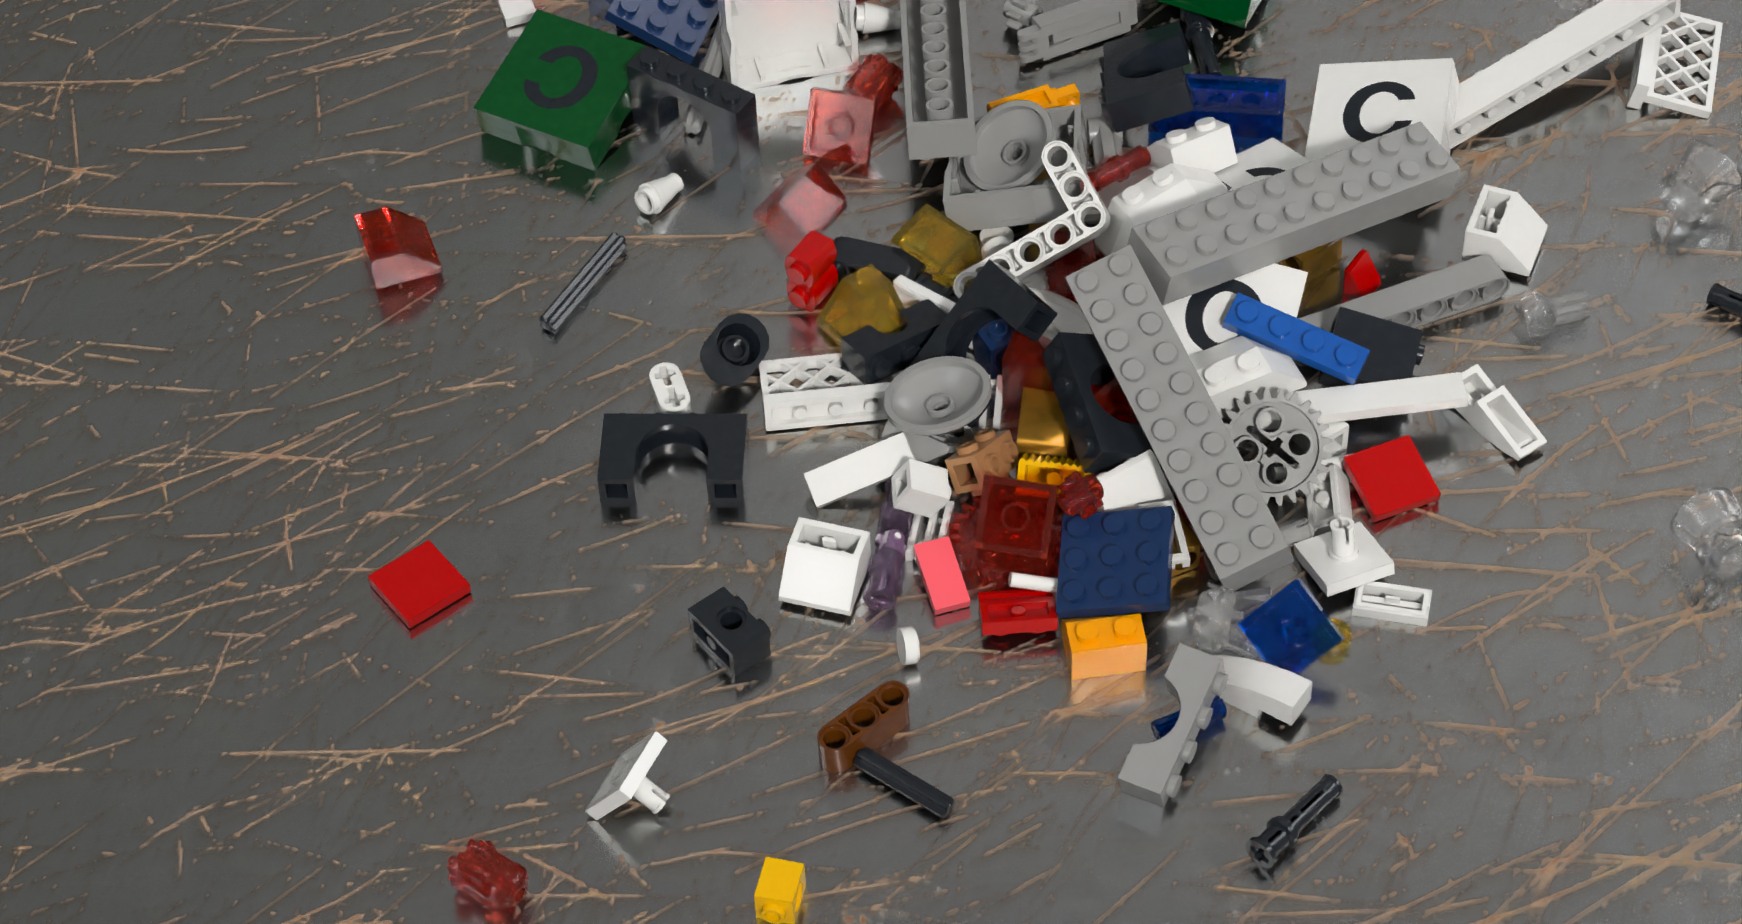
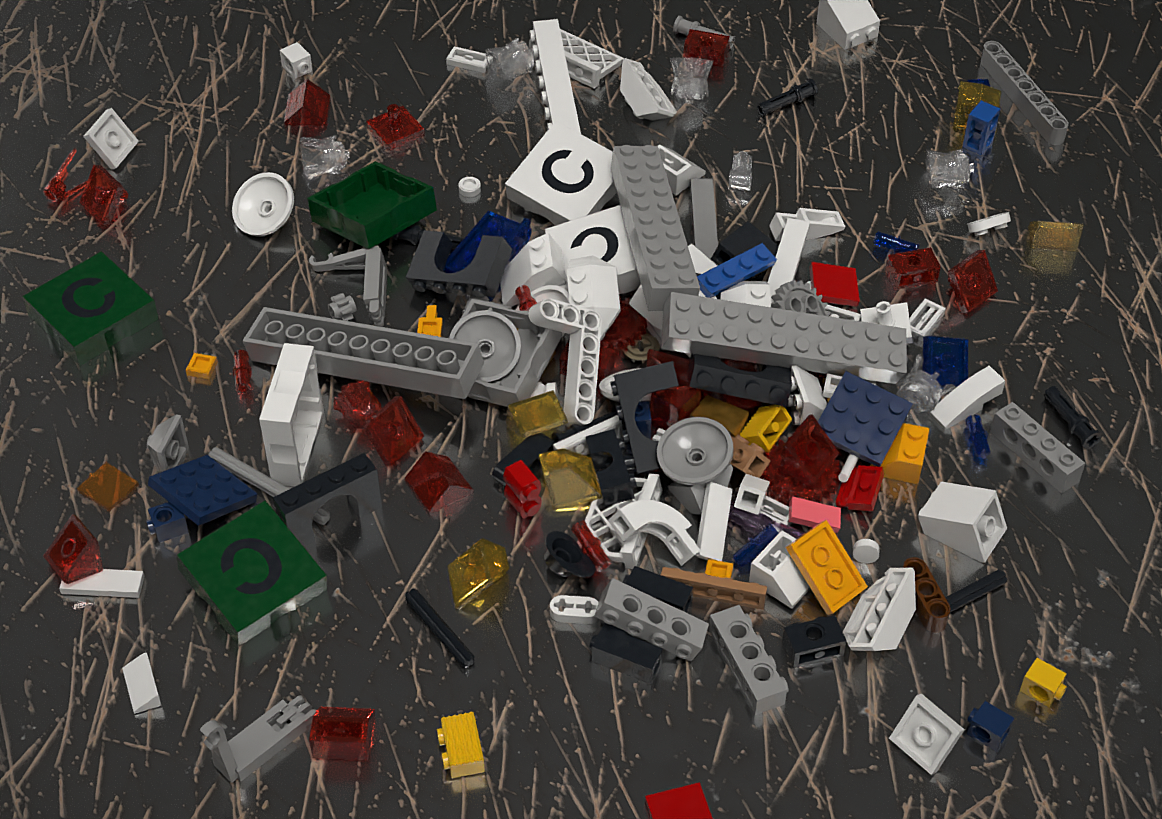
camera: 70 degrees left, 0 degrees up
white cone [634,173,684,215] -> none
clear red gear [1058,471,1104,520] -> none
light grey arch [1118,643,1228,808] -> none
none -> white slope [122,652,162,714]
none -> light grey hinge [200,695,319,783]
none -> yellow brick [437,712,485,778]
none -> clear yellow slope [448,538,510,610]
none -> white tile [458,177,481,197]
none -> clear red pin [571,521,612,571]
none -> light grey brick [594,578,709,662]
none -> white arch [608,500,701,566]
none -> white wedge [620,58,677,121]
none -> medium nougat plate [661,567,767,610]
none -> light orange tile [705,559,733,578]
none -> light grey brick [709,605,789,715]
none -> clear blue axle [732,523,779,567]
none -> light orange plate [785,520,868,615]
none -> white wedge [843,568,916,651]
none -> clear blue axle [873,232,920,258]
none -> clear red brick [885,247,941,290]
none -> white slope [918,482,1007,563]
none -> clear red tile [947,250,998,313]
none -> white plate [967,212,1011,236]
none -> dark blue brick [967,701,1015,752]
none -> light grey brick [990,402,1085,494]
none -> clear yellow slope [1029,221,1083,252]

